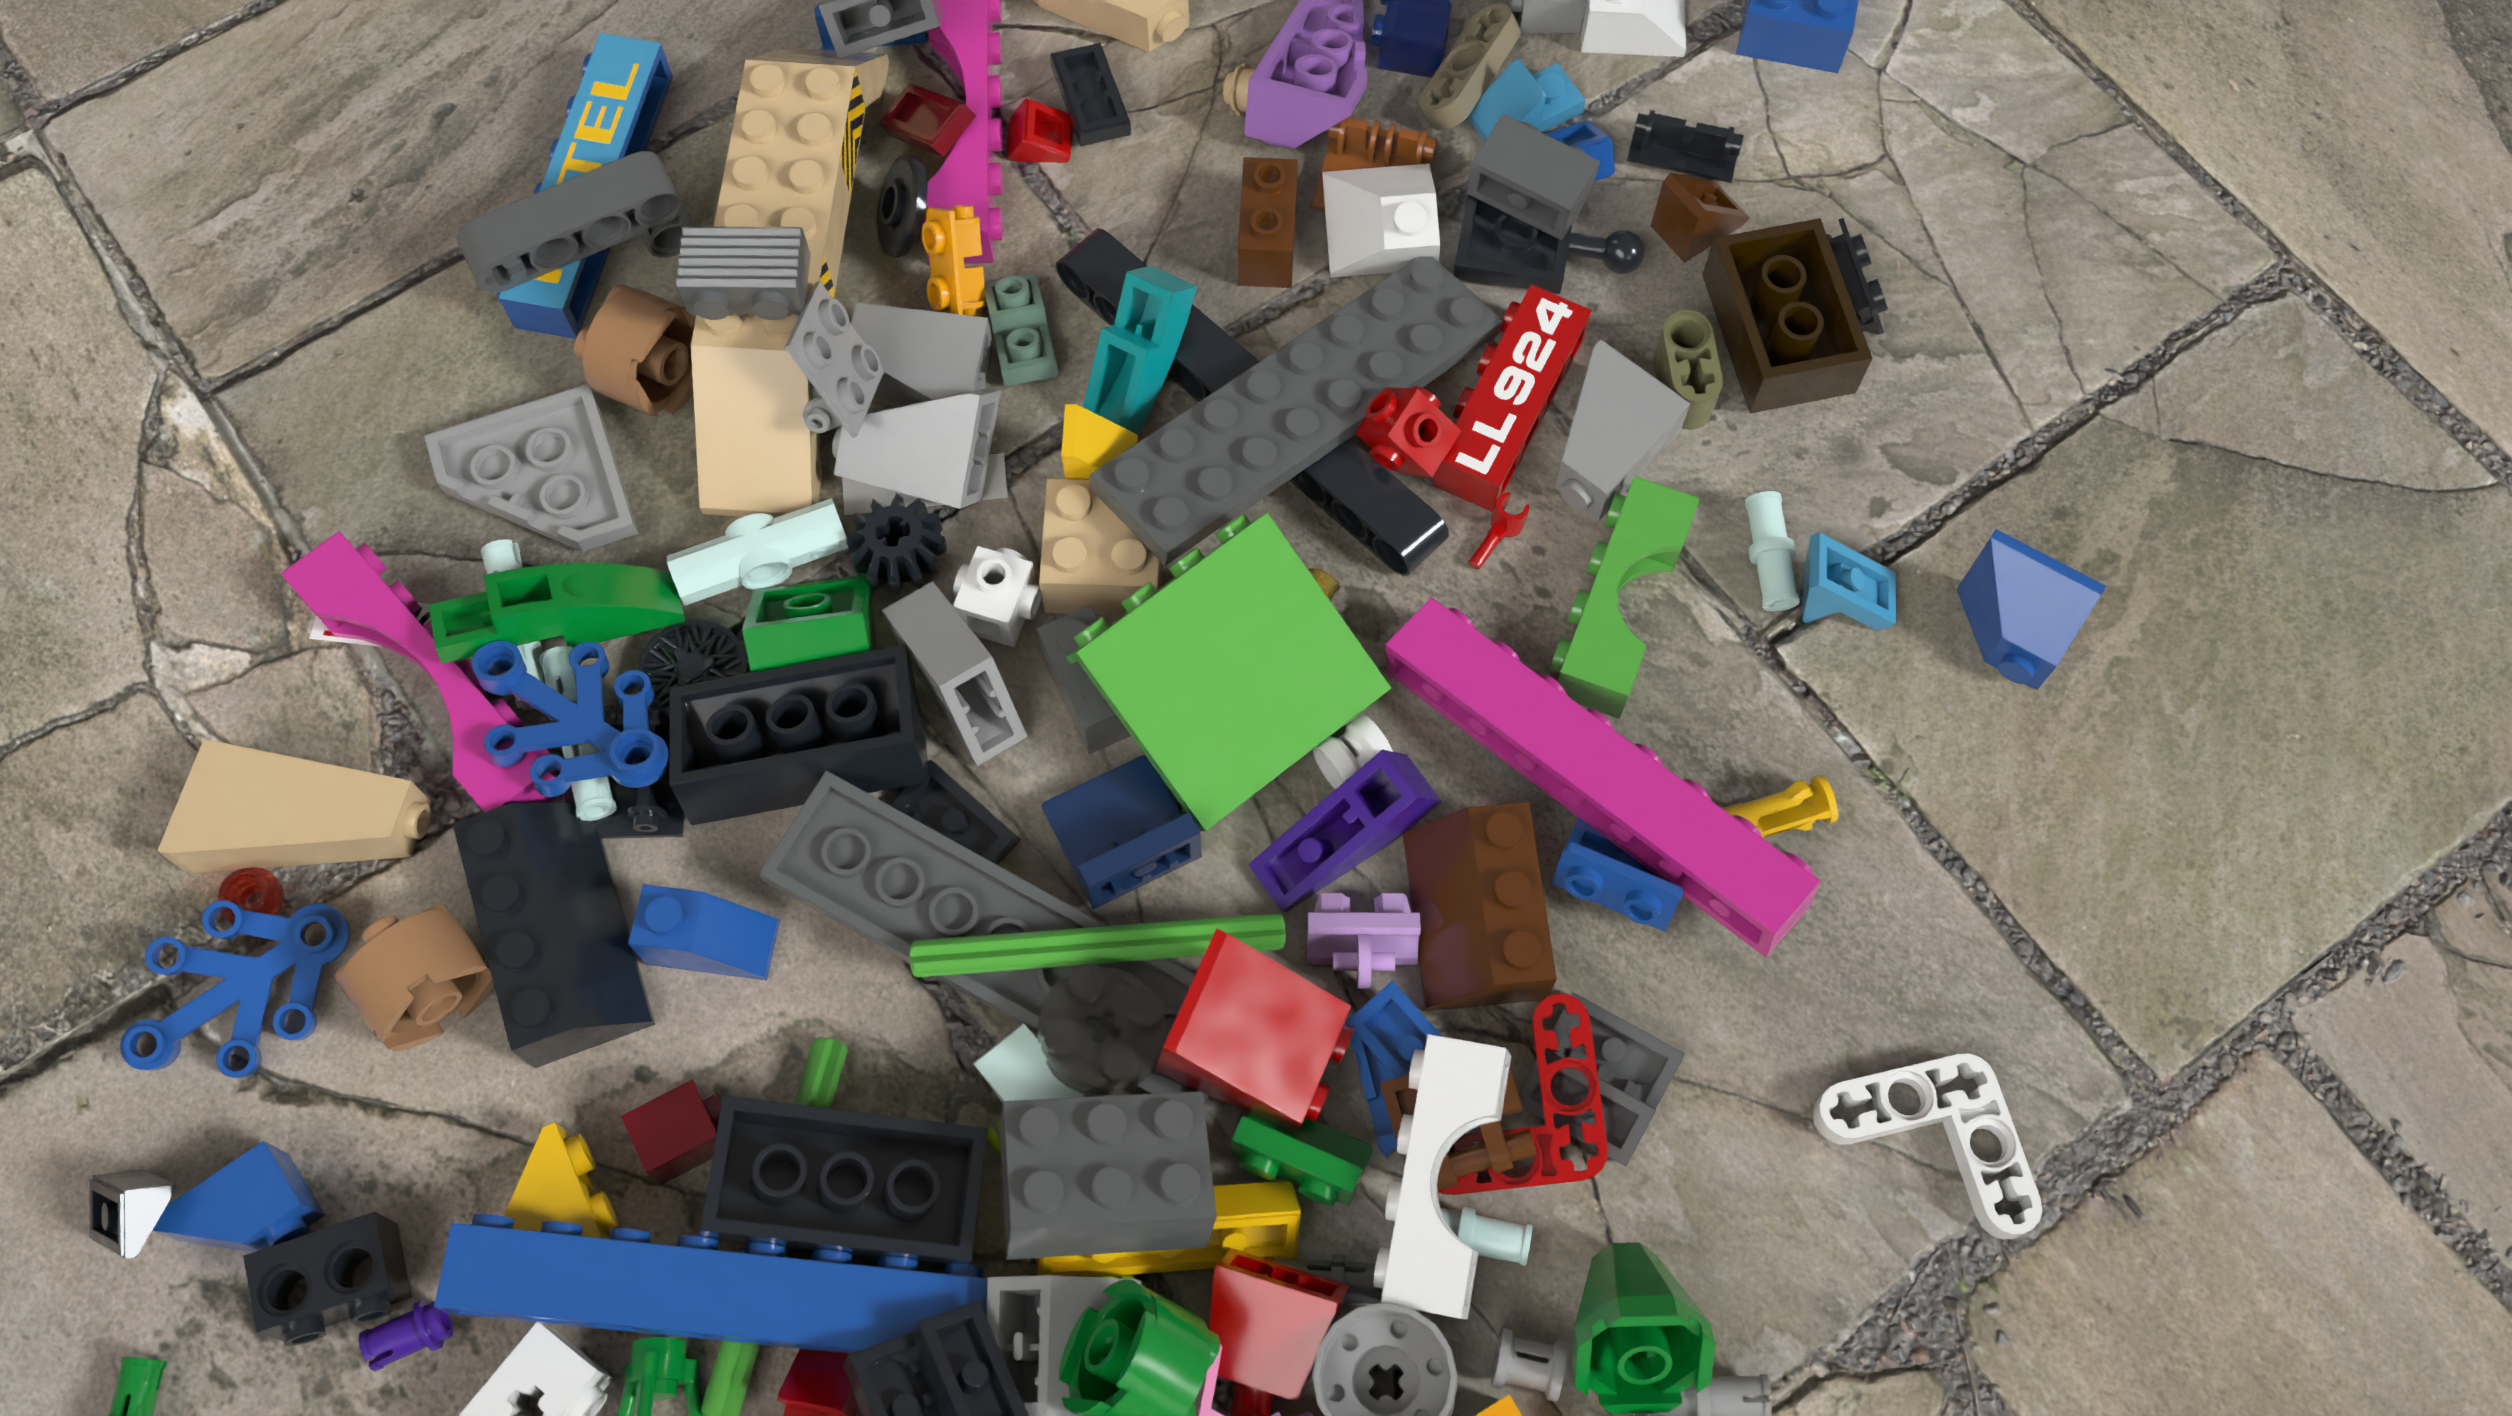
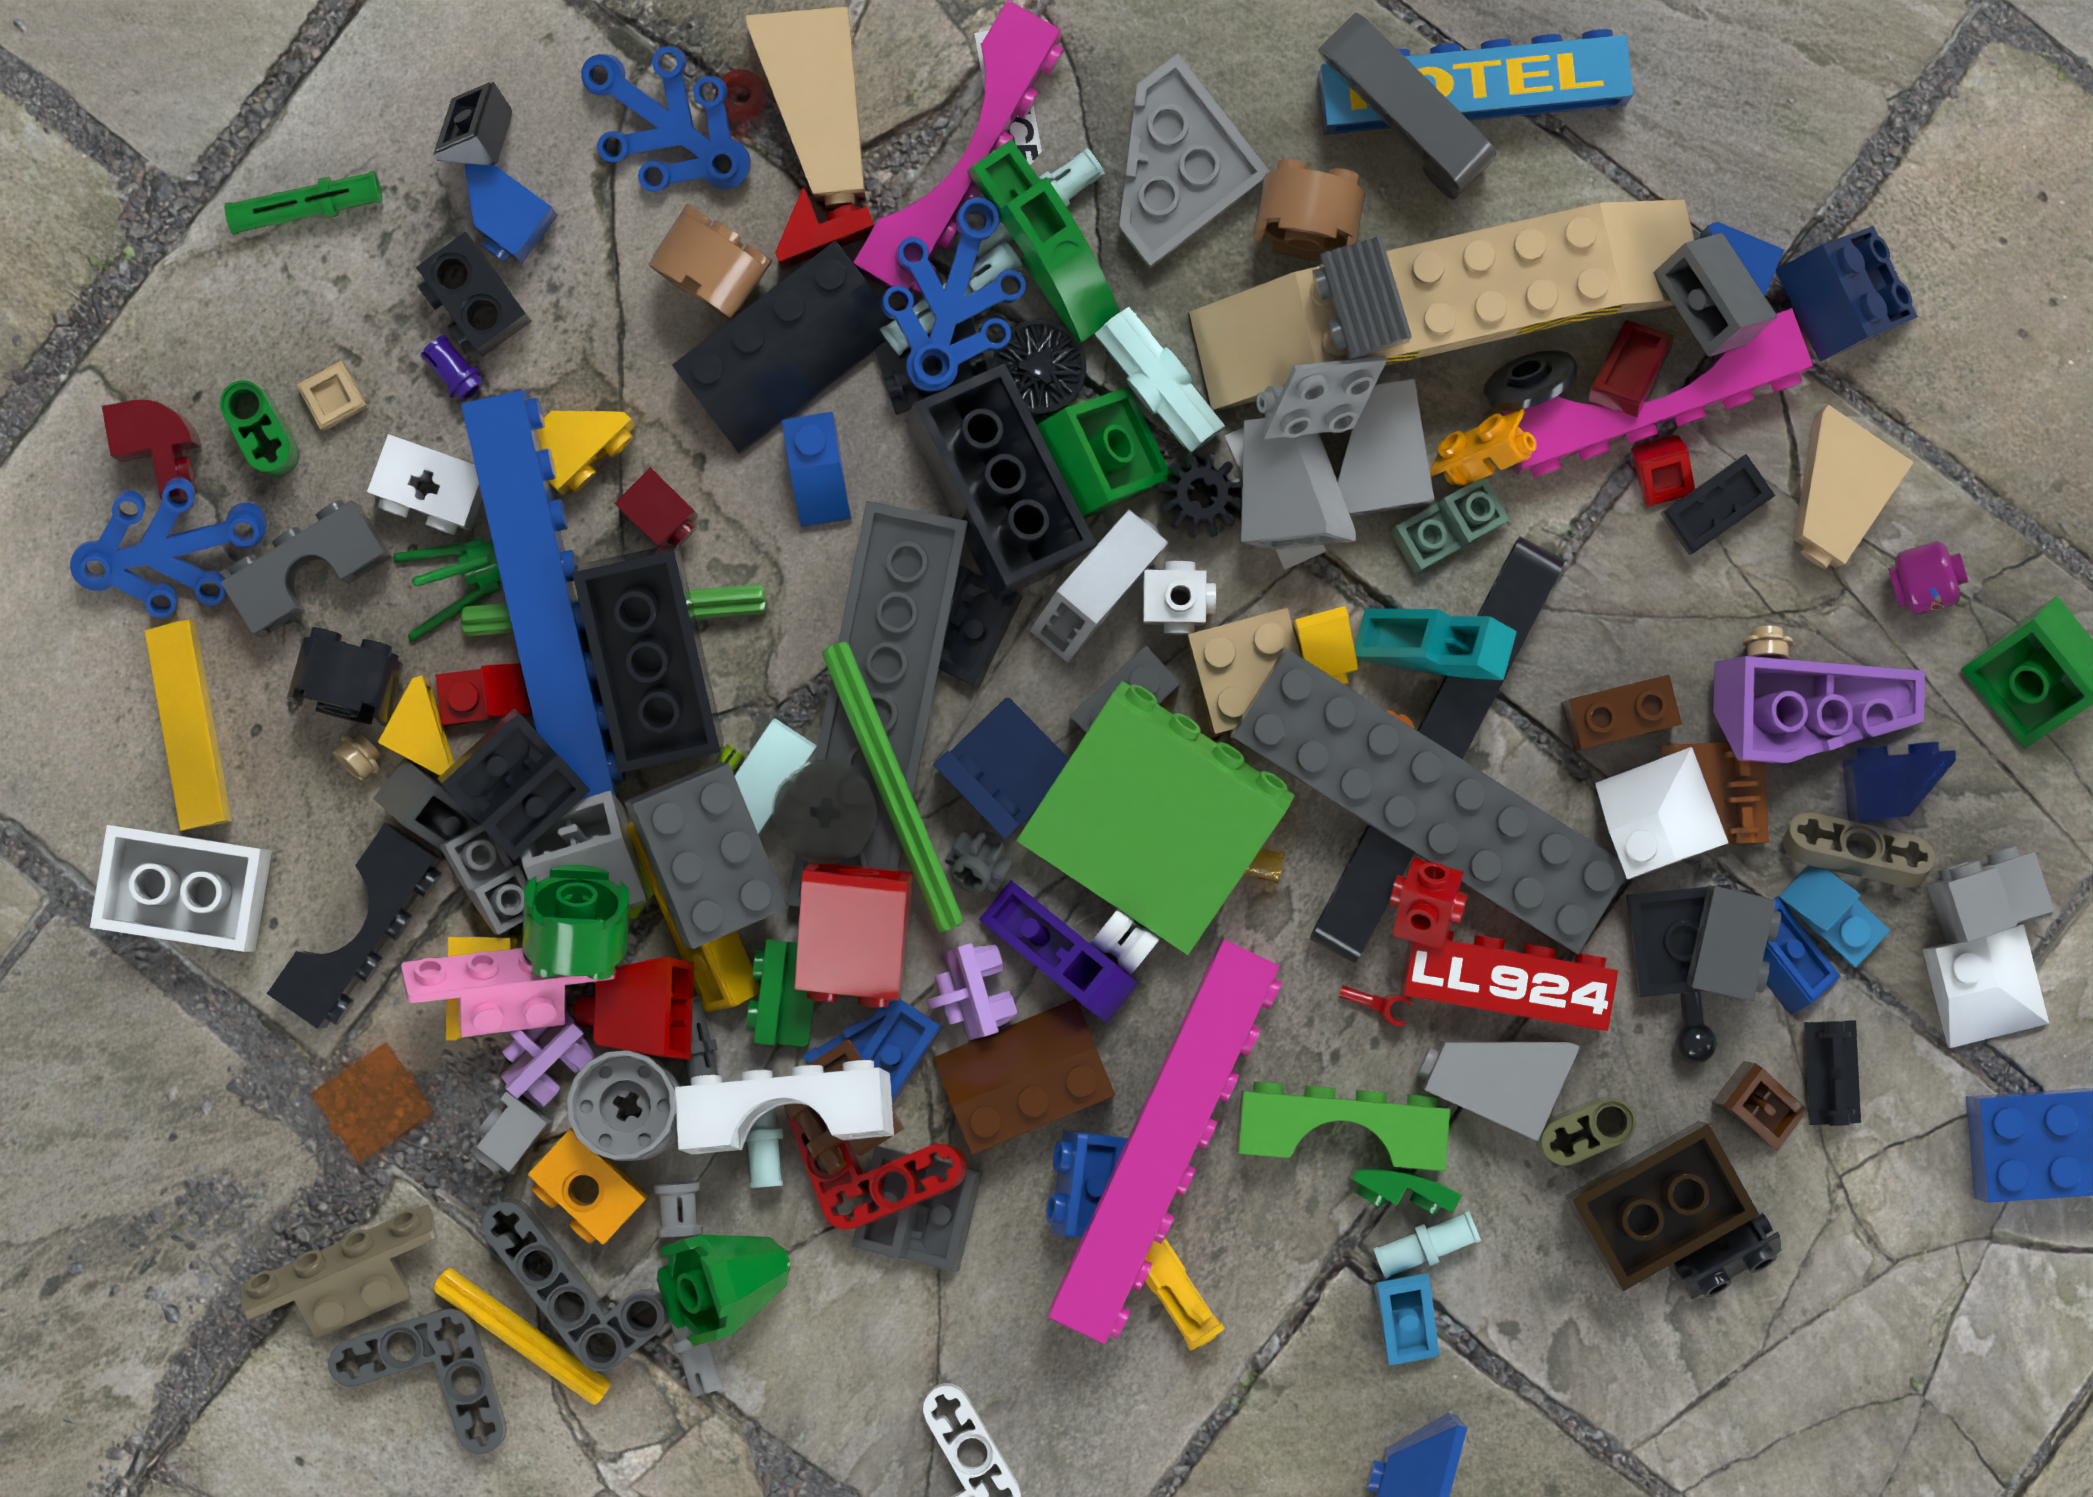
camera: 75 degrees right, 20 degrees up
none -> red slope [775,187,874,270]
none -> dark grey gear [945,830,1013,893]
none -> green slope [1348,1167,1463,1215]

